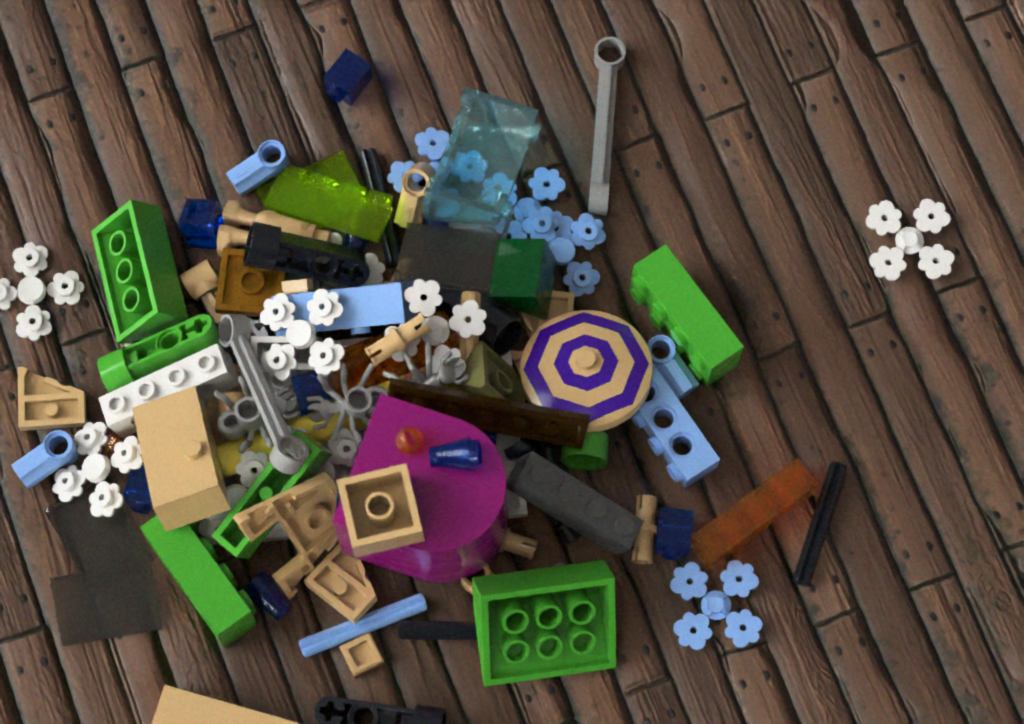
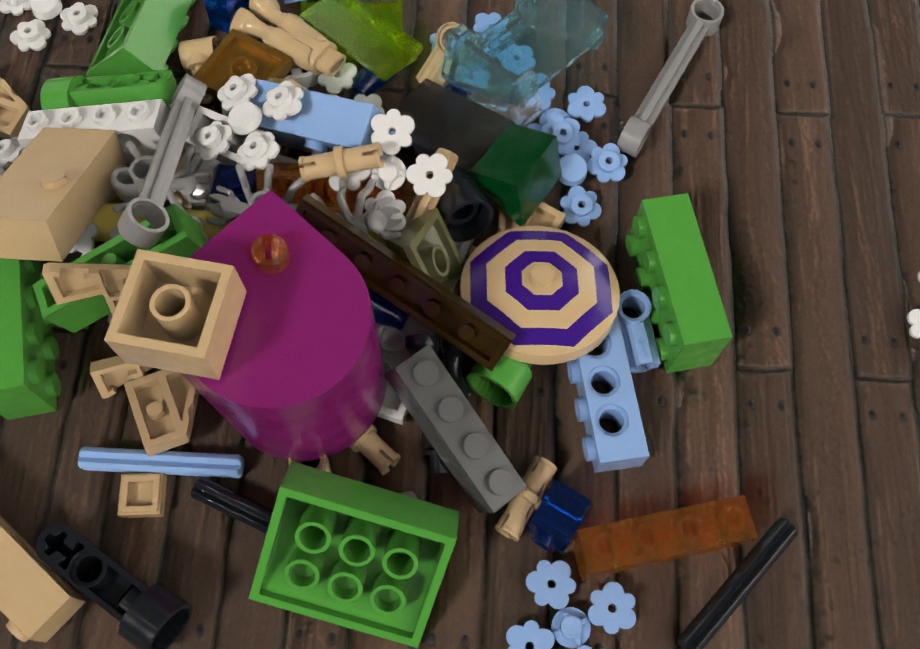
camera: 25 degrees right, 5 degrees down
black beam [243,221,370,287] -> none
clear blue cone [244,571,293,621] -> none
black axle [359,148,404,268] -> none
clear blue cone [429,436,482,472] -> none

